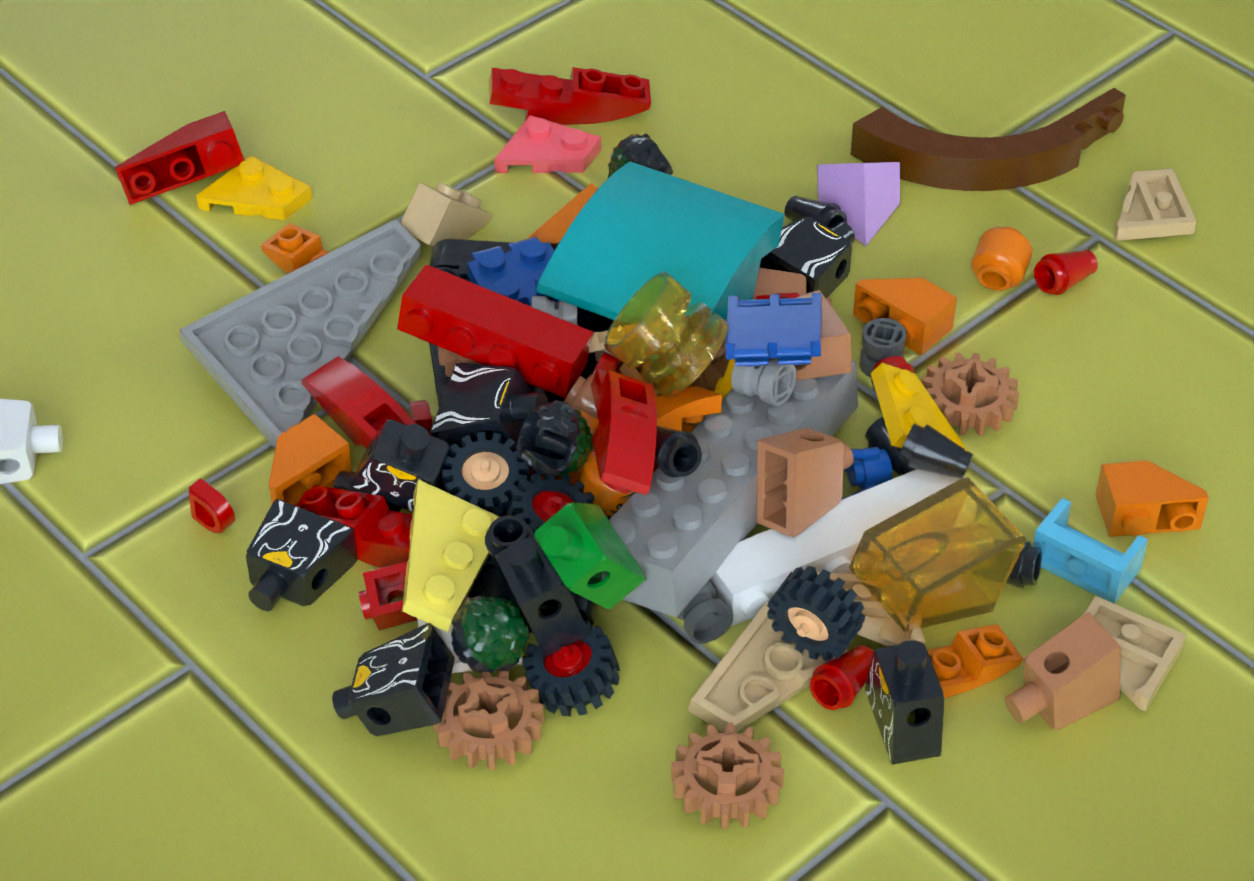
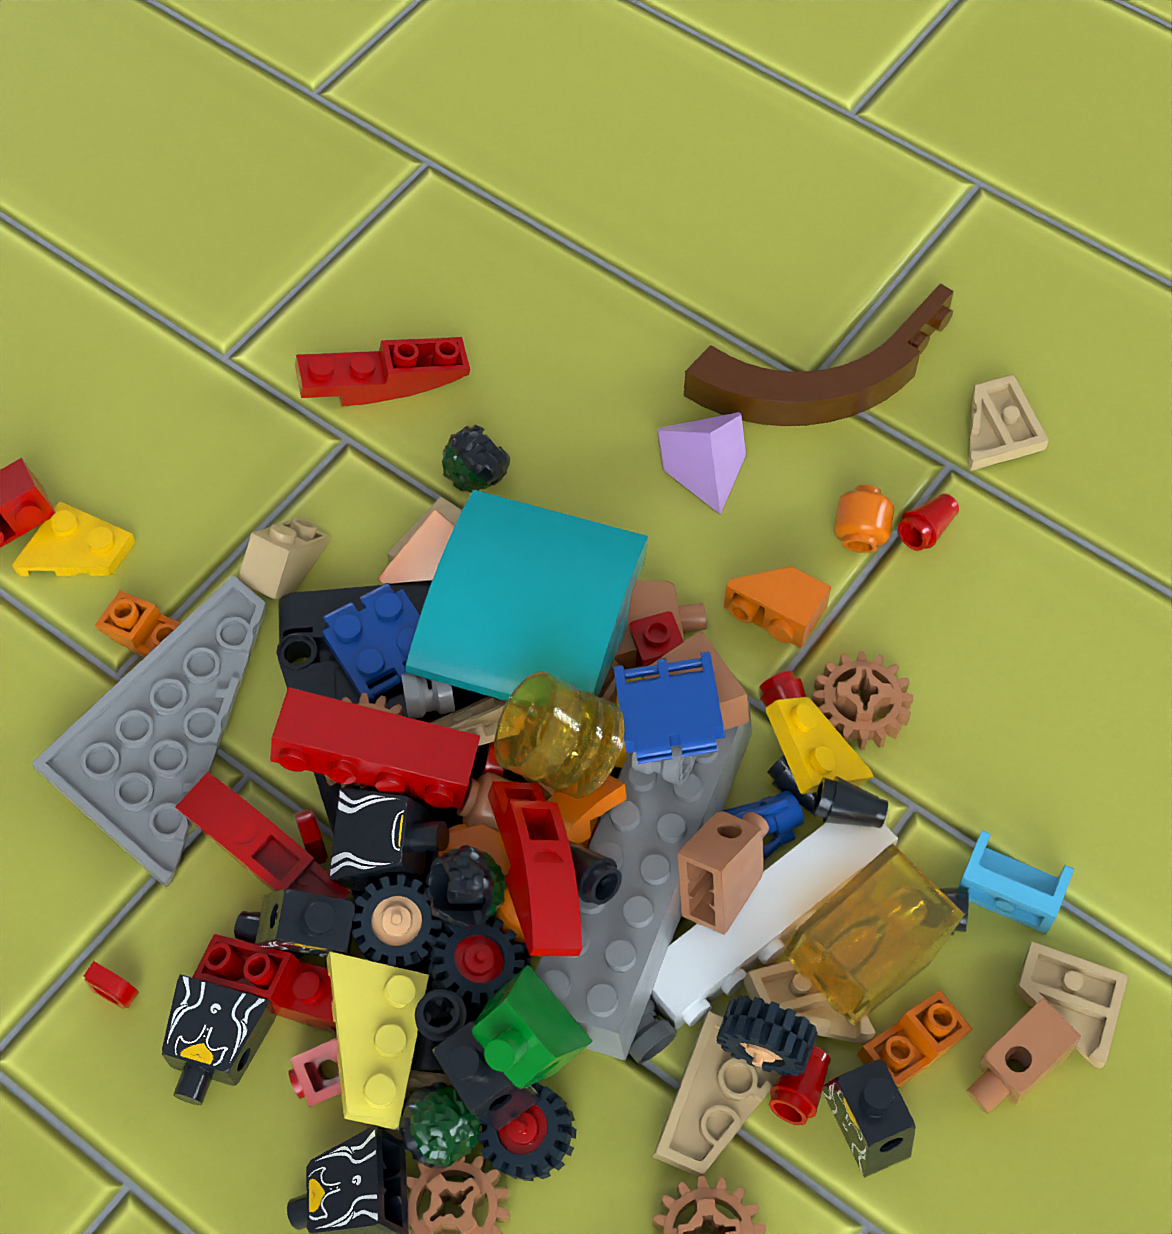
camera: 10 degrees left, 15 degrees up
orange slope [269,414,352,506] -> none
coral wing [494,115,601,173] -> none
black torso [759,217,855,299] -> none
black cone [784,196,847,228] -> none
dark grey wheel [859,318,906,378] -> none
orange slope [1095,460,1209,537] -> none

